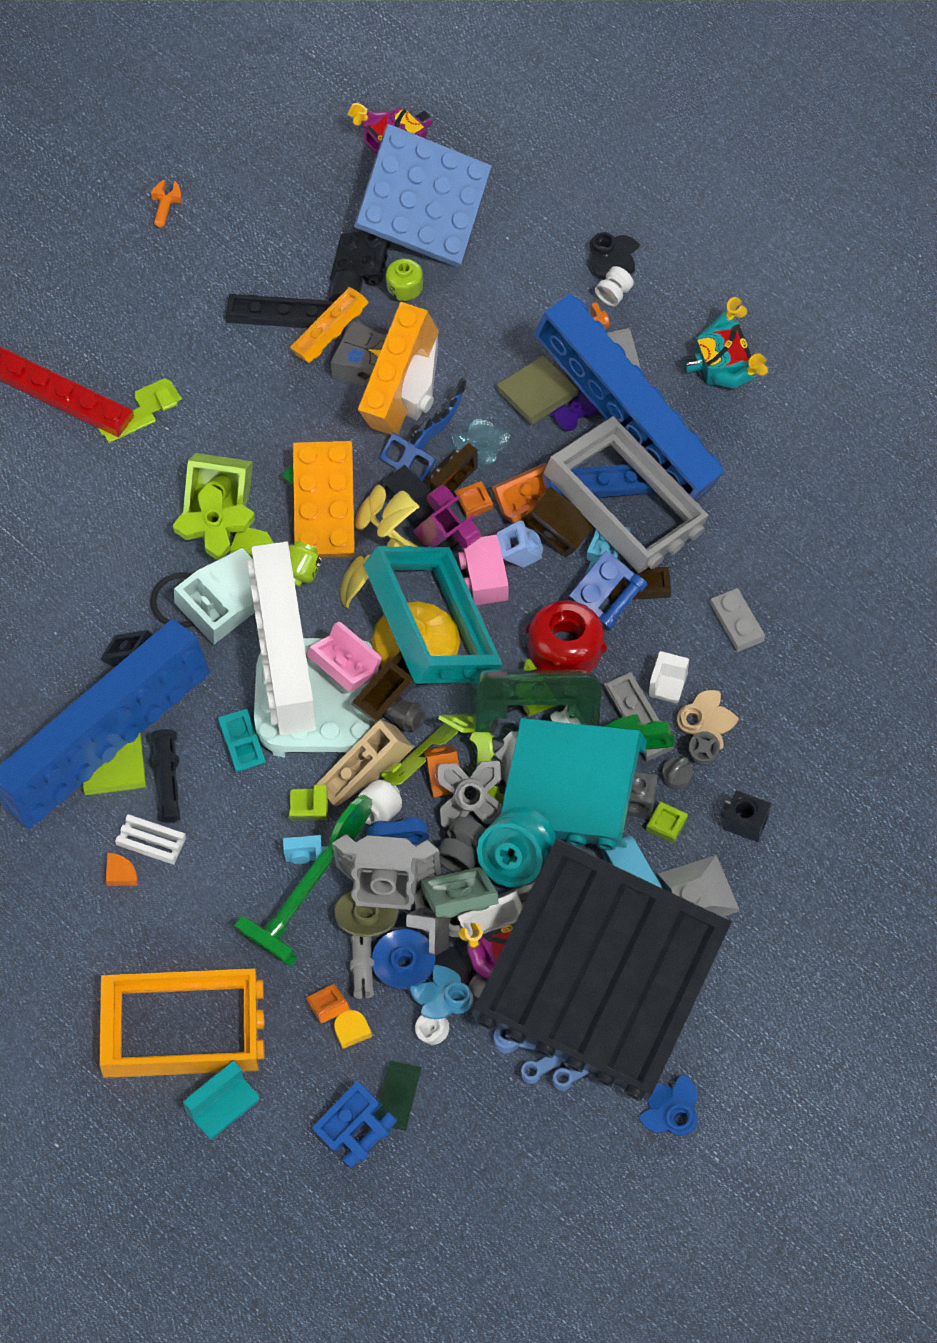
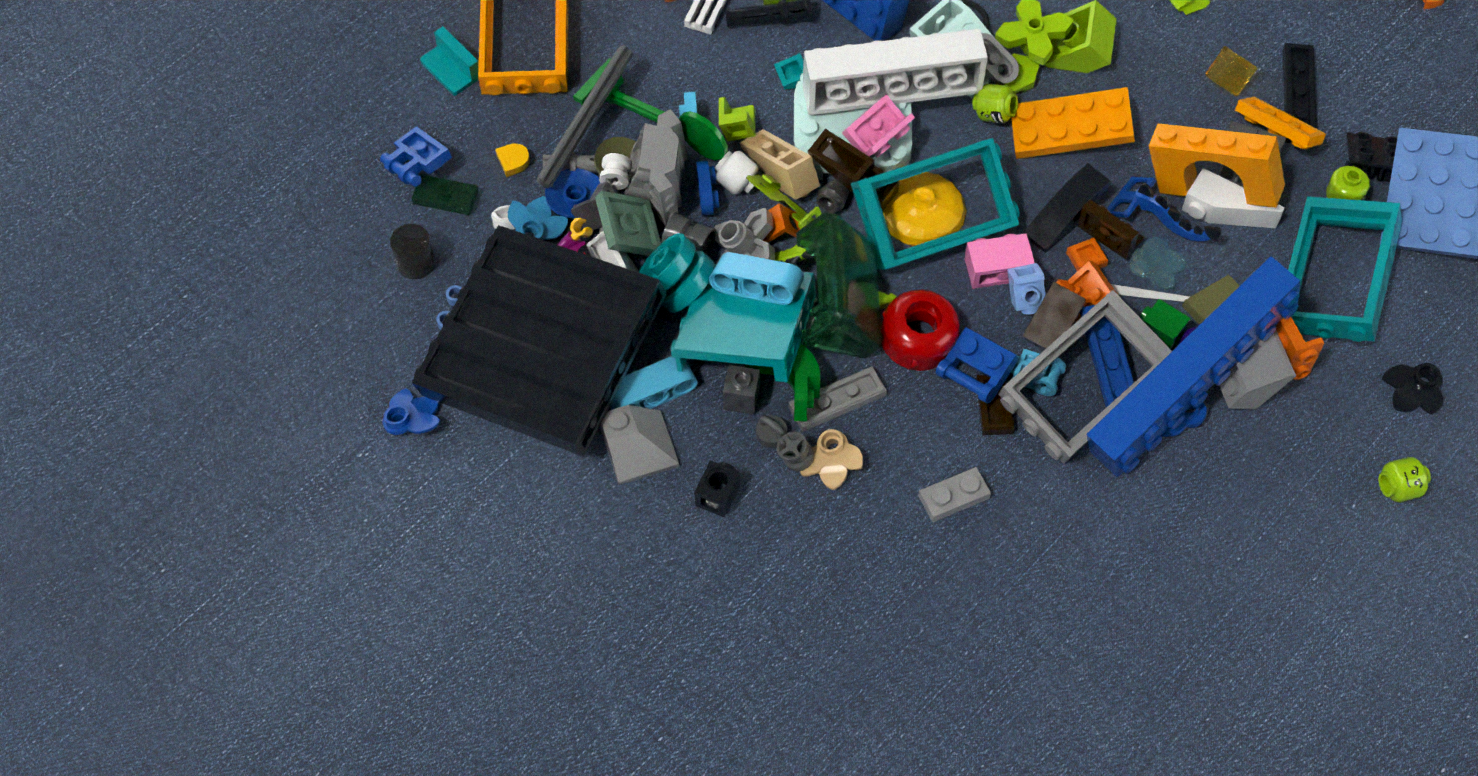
camera: 90 degrees right, 0 degrees up
orange tile [306,984,350,1024] -> none
black brick [329,271,363,301] -> none
light yellow plant [340,484,419,609] -> none
magenta piece [413,485,481,548] -> none
white wheel [595,266,634,307] -> none
lime tile [646,801,688,844] -> none
white panel [649,651,689,703] -> none
torso [682,297,768,389] -> none
none -> clear smoke wheel [390,224,435,280]
none -> dark grey axle [537,45,633,189]
none -> white wheel [599,153,632,190]
none -> medium azure beam [709,252,804,305]
none -> light grey plate [981,33,1019,85]
none -> white sticker [1111,284,1190,302]
none -> green brick [1140,299,1191,350]
none -> clear yellow panel [1205,46,1258,96]
none -> teal door [1282,197,1402,342]
none -> lime head [1378,457,1431,502]

